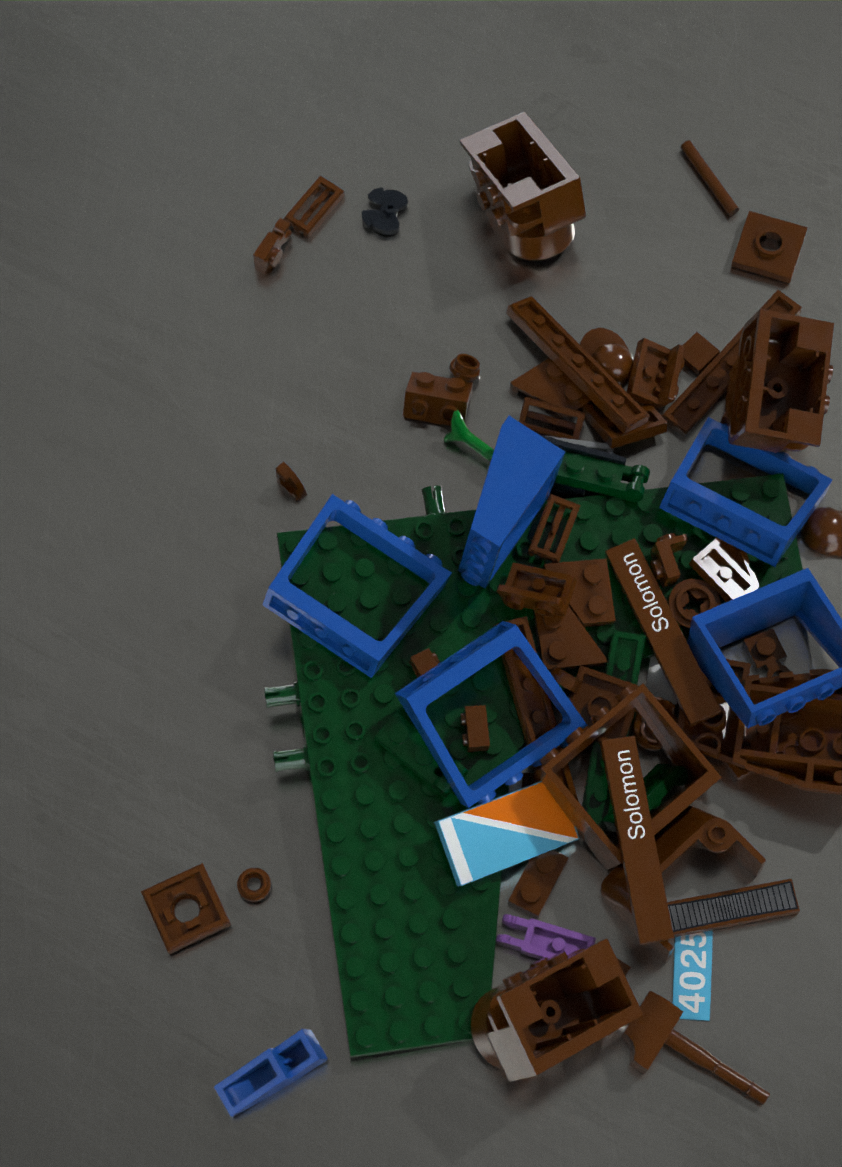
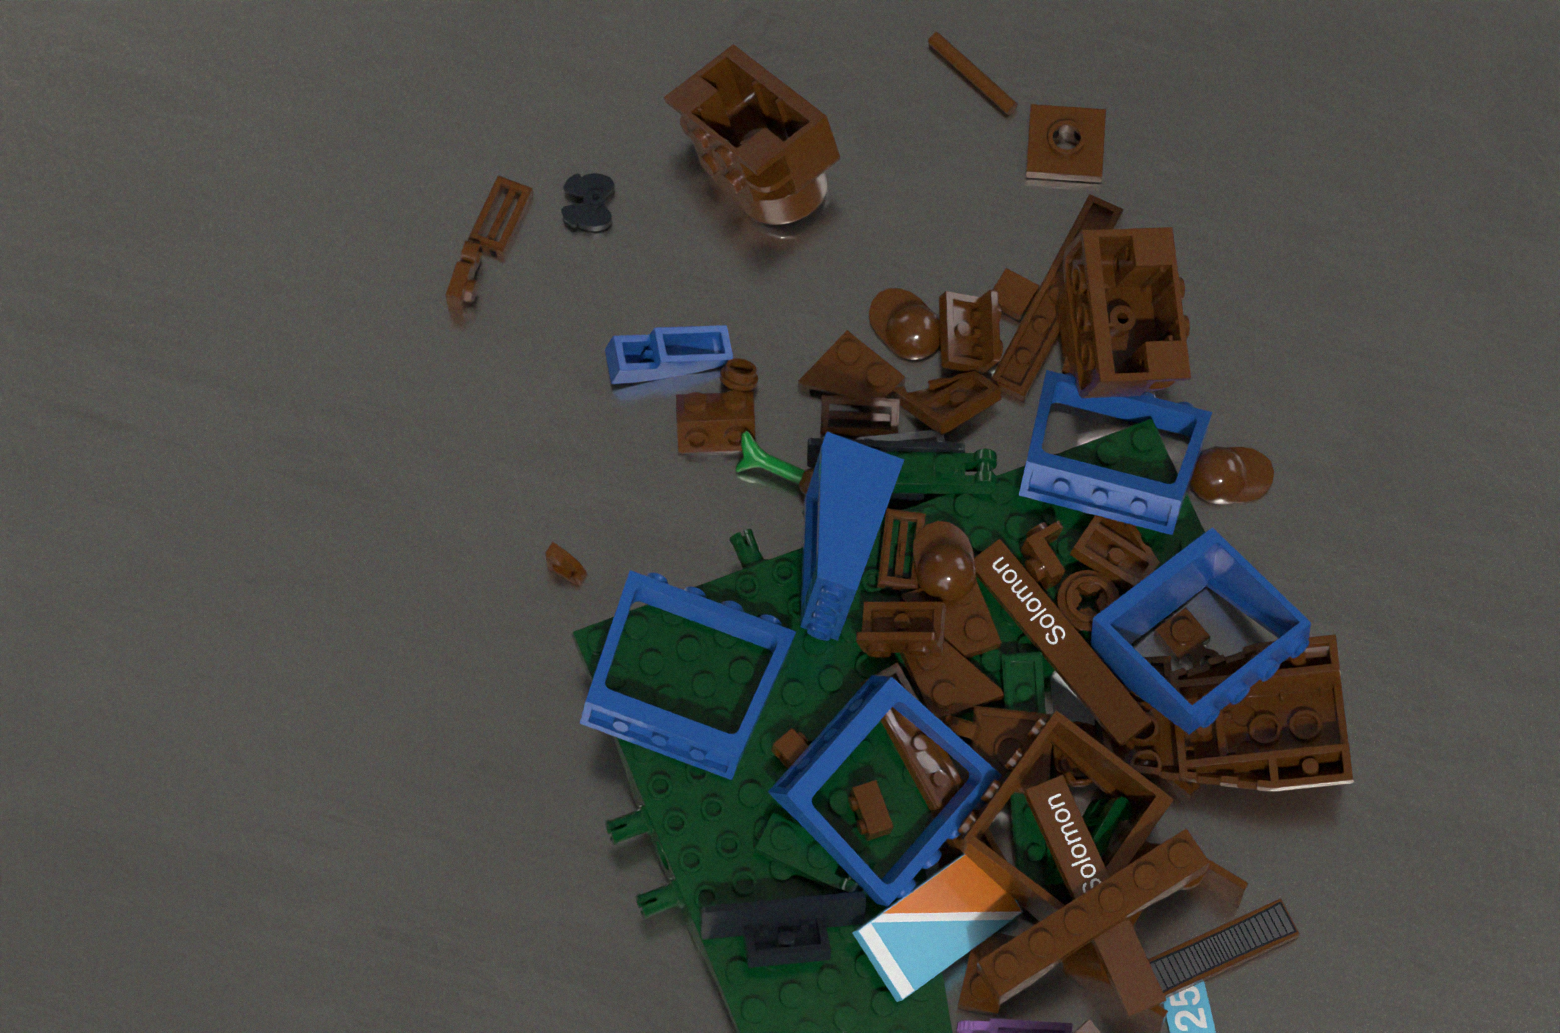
camera: 15 degrees left, 0 degrees up
reddish brown tile [506,296,650,434] -> none
none -> blue slope [605,325,734,384]
none -> black bracket [700,892,866,968]
none -> reddish brown cap [912,521,976,601]
none -> reddish brown arch [977,828,1210,1005]

